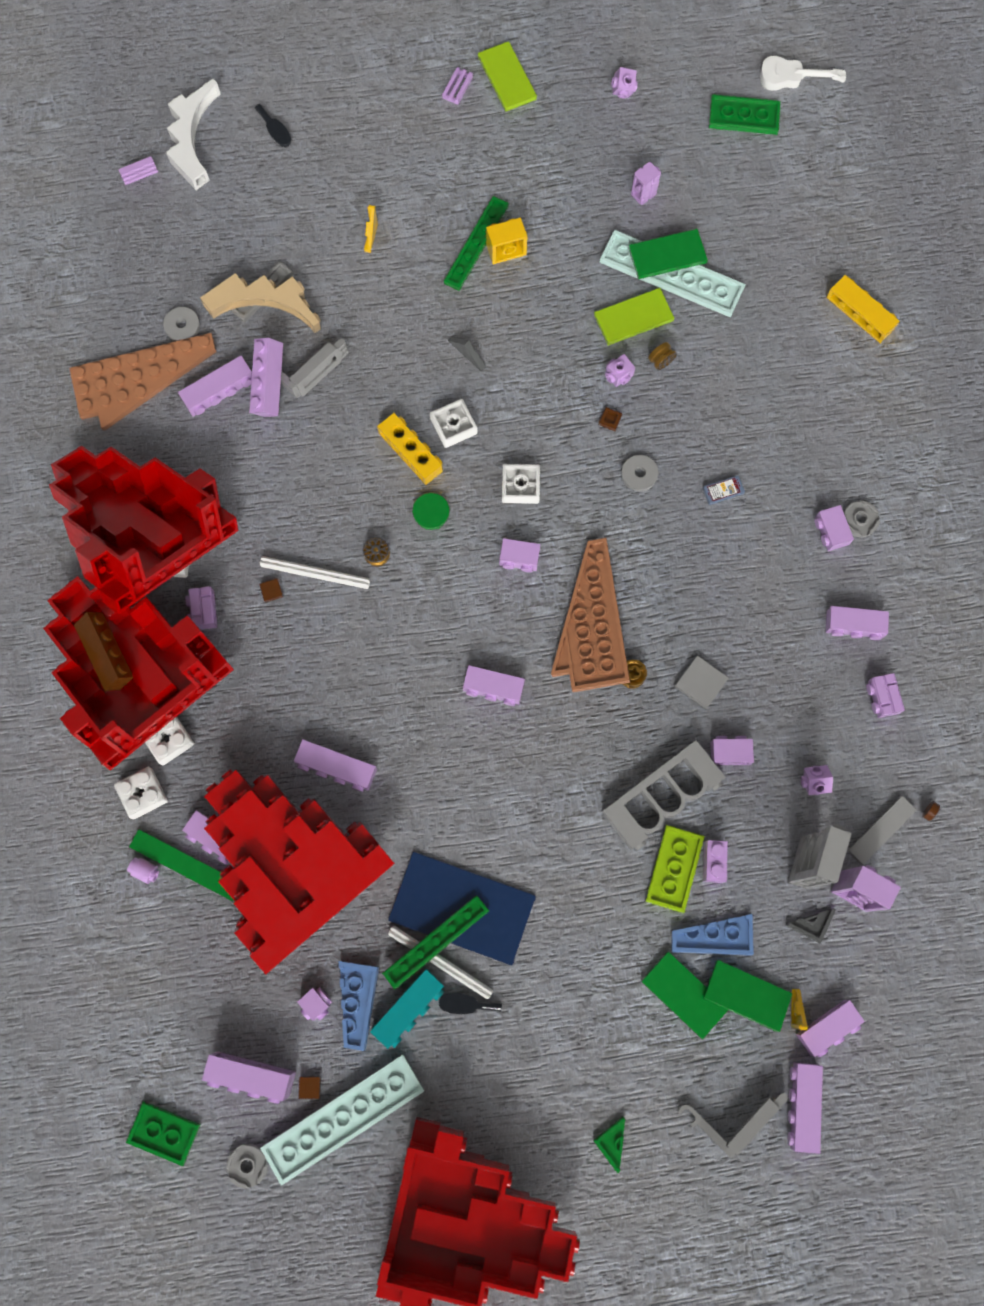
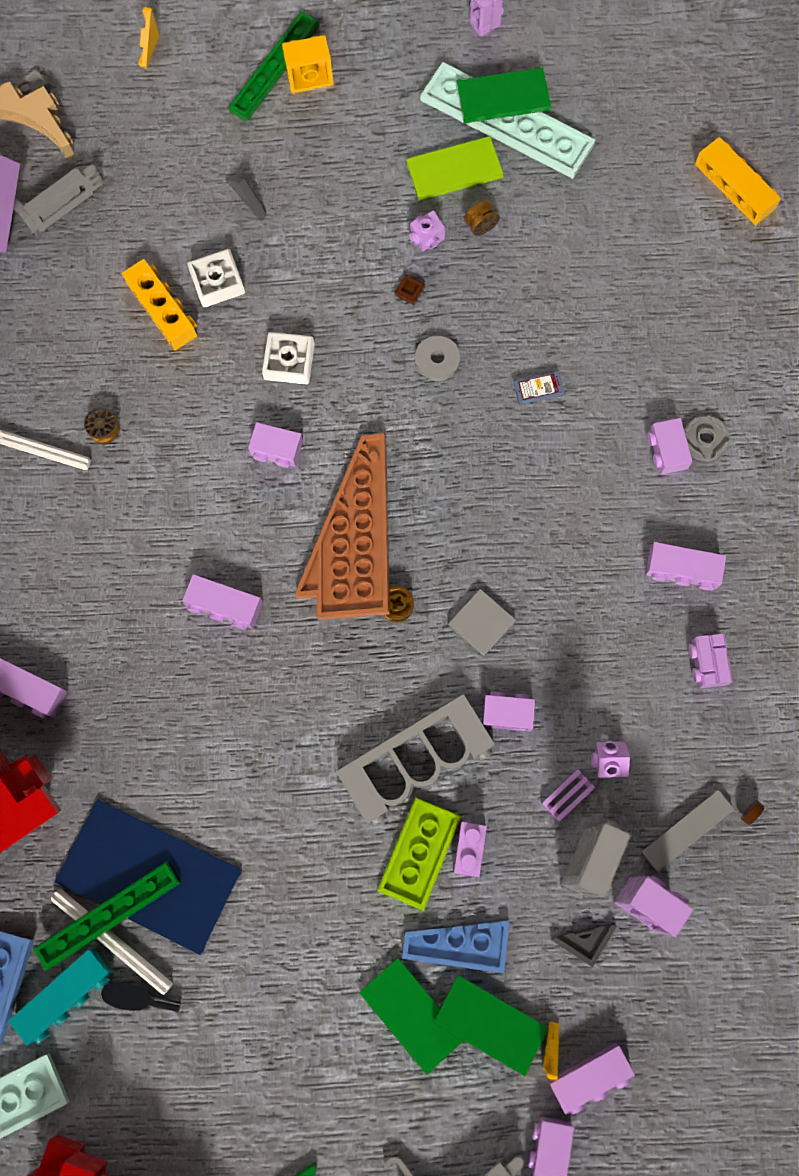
camera: 10 degrees right, 0 degrees up
green tile [412,493,450,530] -> none
none -> lavender tile [541,769,595,822]

